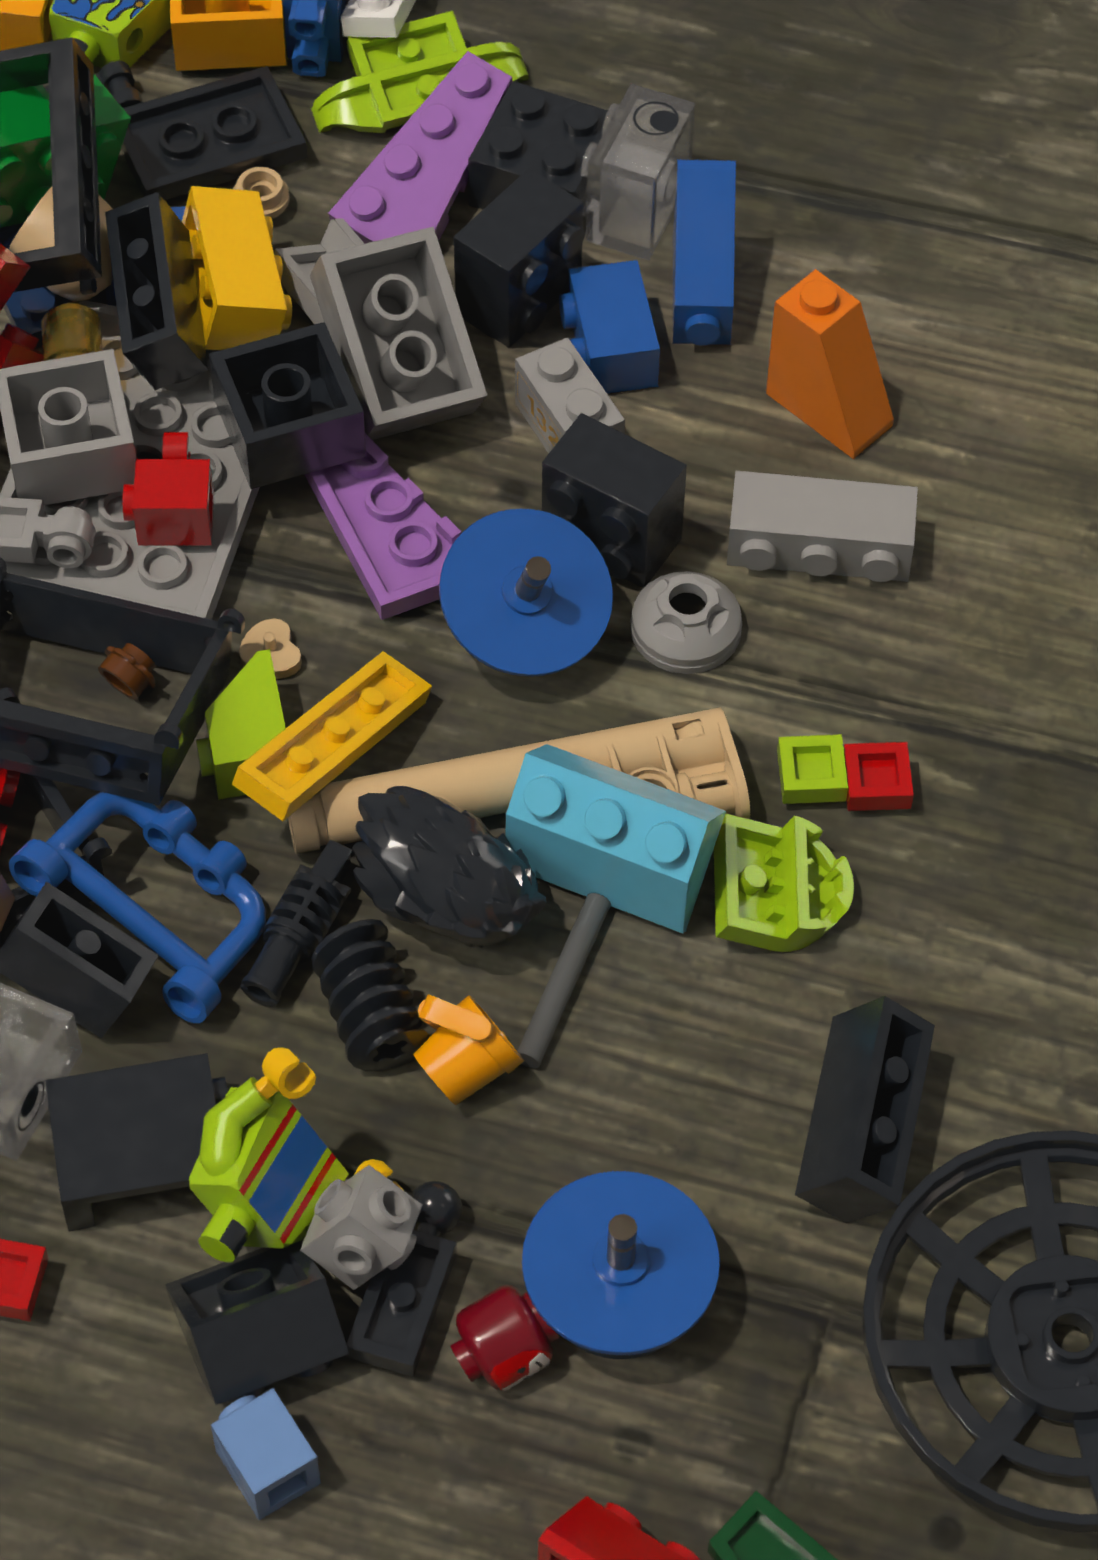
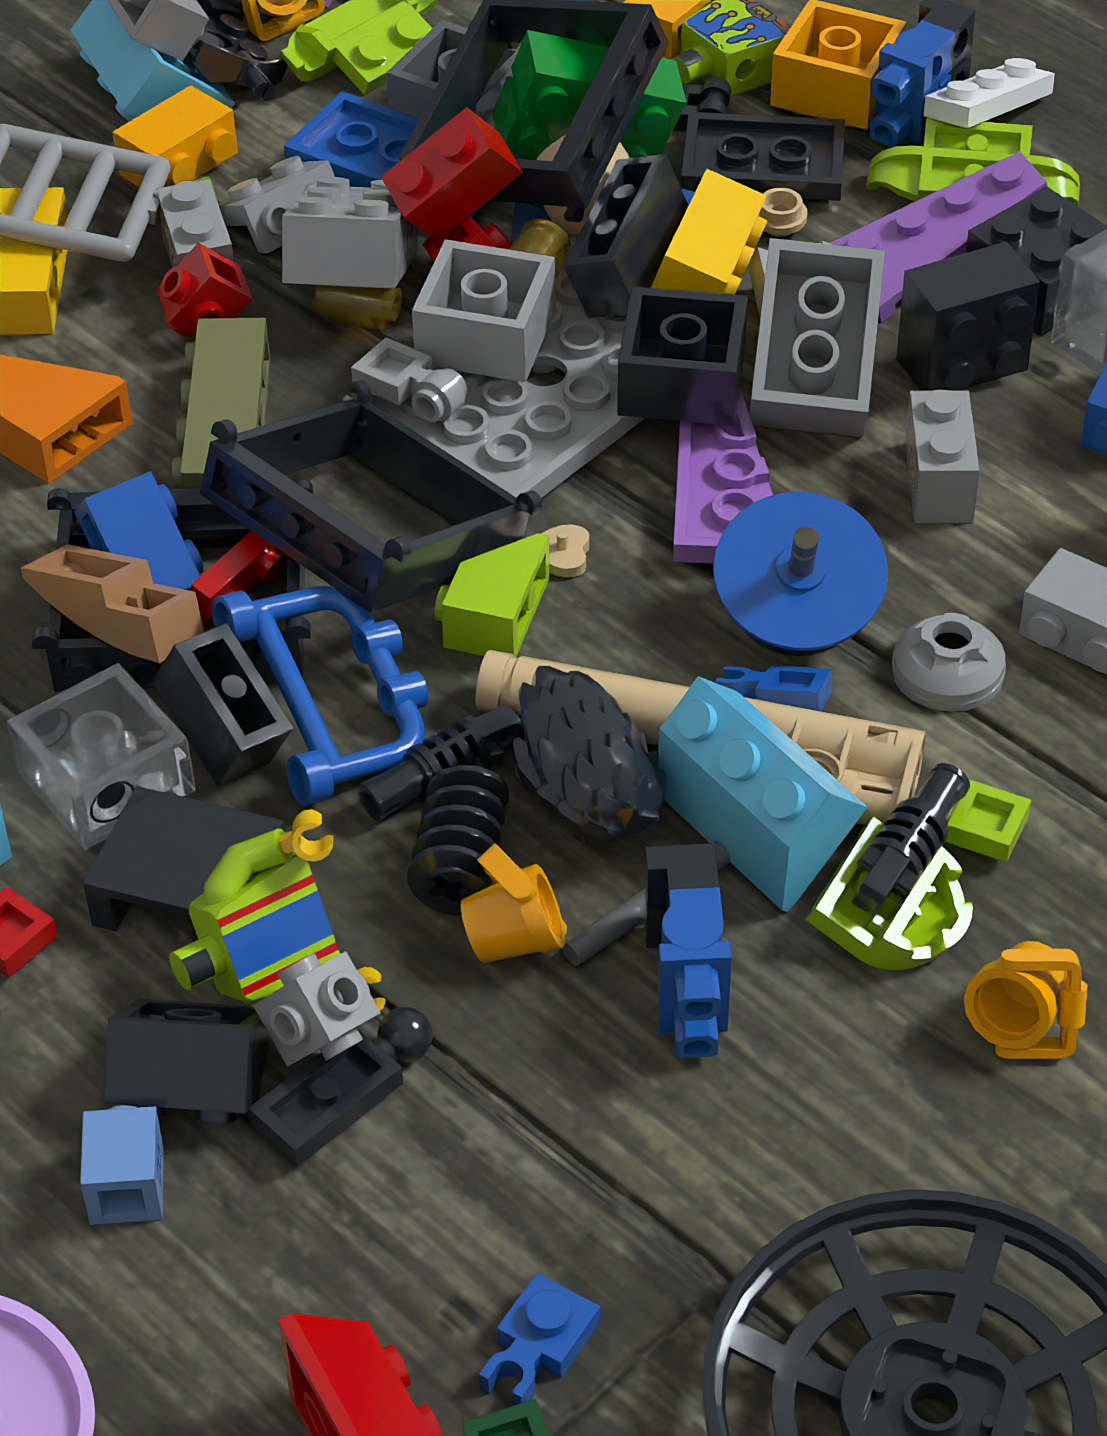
camera: 30 degrees right, 10 degrees down
reddish brown plate [98,643,156,700] -> none
red brick [123,432,214,546] -> none
yellow plate [232,651,432,821] -> none
dark red head [450,1285,560,1391] -> none
blue piece [522,1171,720,1359] -> none
black brick [542,413,687,588] -> none
blue brick [559,260,660,394] -> none
black brick [795,996,935,1224] -> none
red plate [844,742,914,811] -> none
none -> blue plate [479,1273,601,1406]
none -> blue hips [644,843,732,1058]
none -> blue plate [715,665,832,711]
none -> black hinge [852,763,970,916]
none -> light orange piece [964,941,1088,1059]

